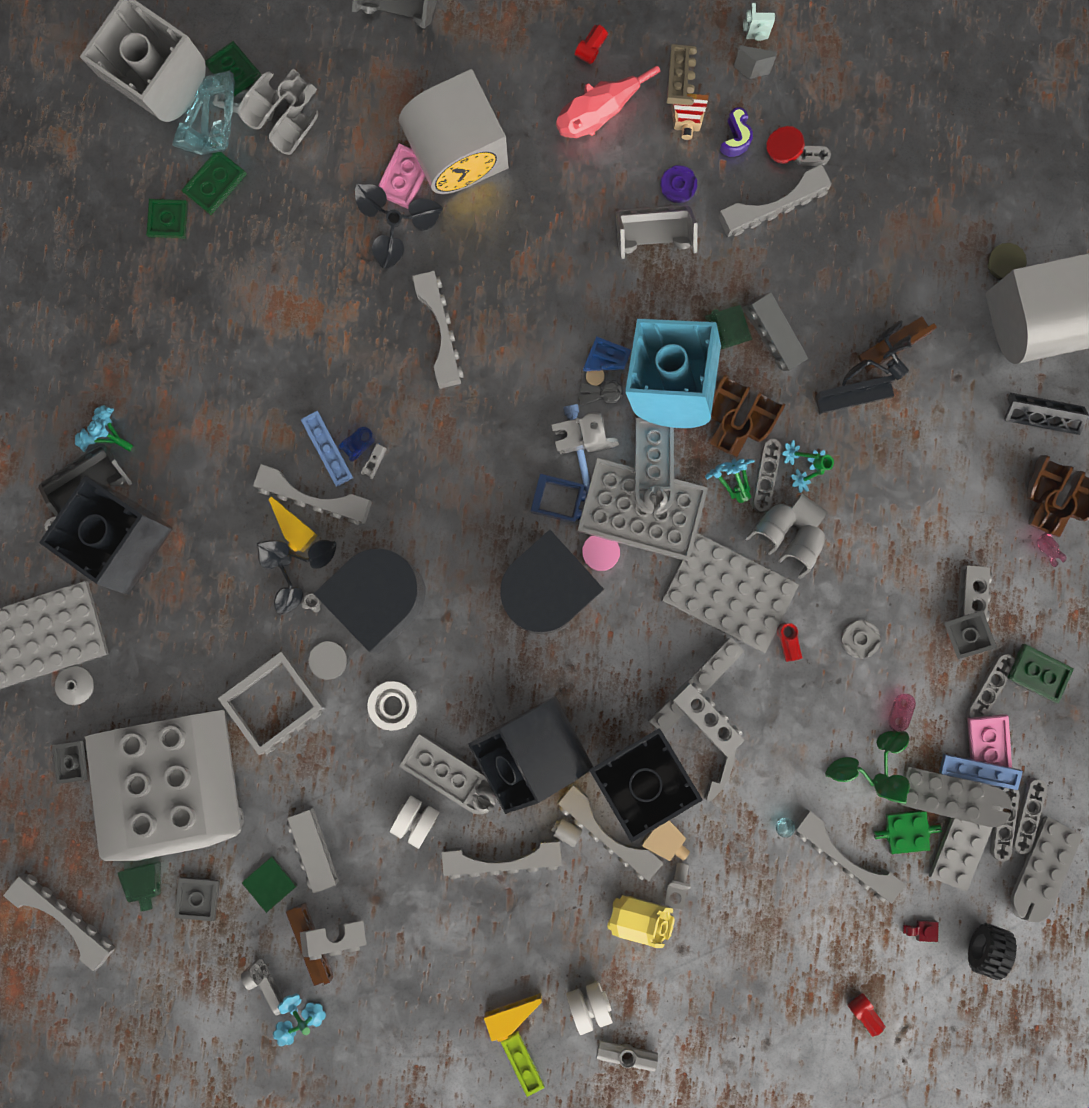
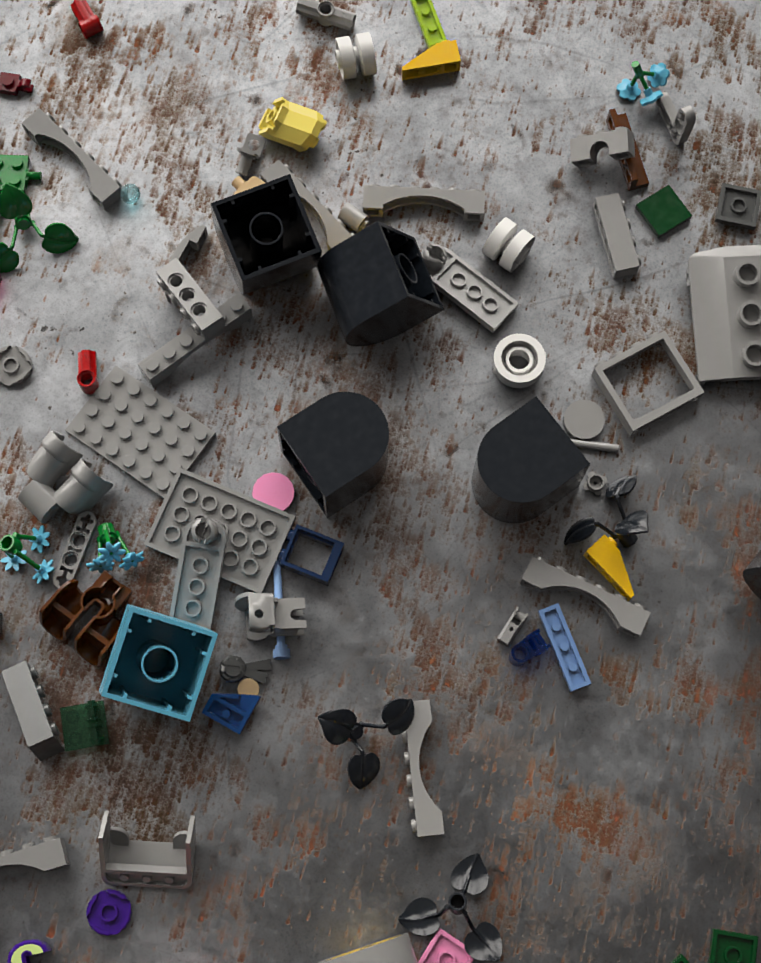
camera: 175 degrees left, 10 degrees down
none -> black plant [318,698,414,789]
none -> light grey bar [571,439,619,453]

